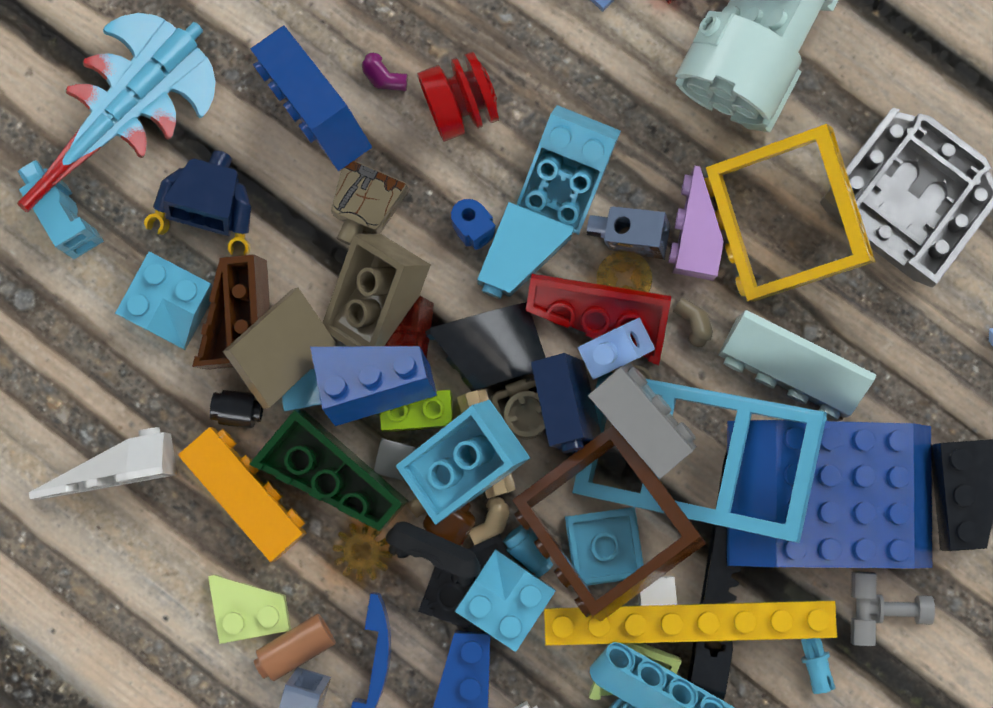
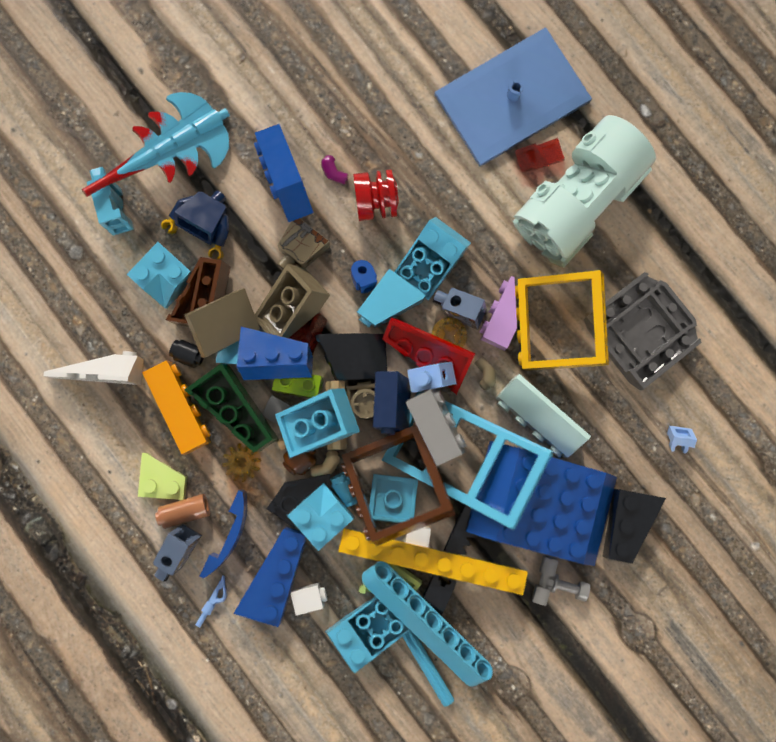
camera: 10 degrees right, 0 degrees up
black piece [386,521,481,587] -> none
medium azure axle [801,638,836,694] -> none

